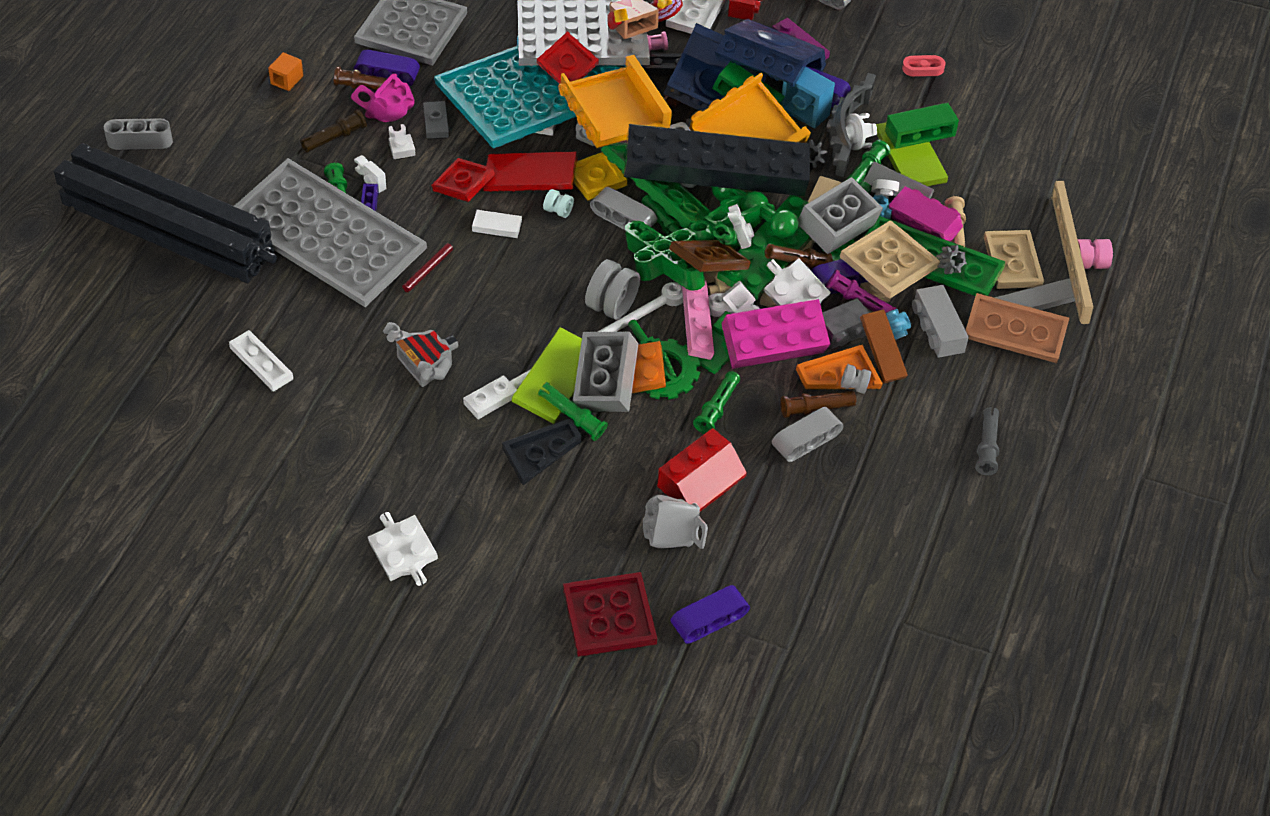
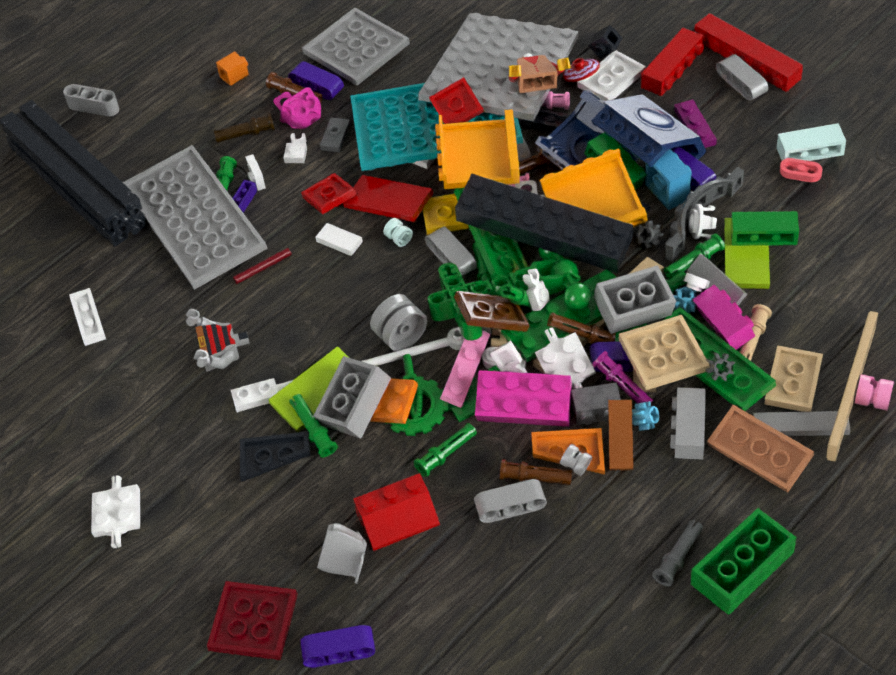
camera: 30 degrees right, 0 degrees up
none -> green brick [691,508,797,615]
none -> light aqua brick [777,123,846,161]

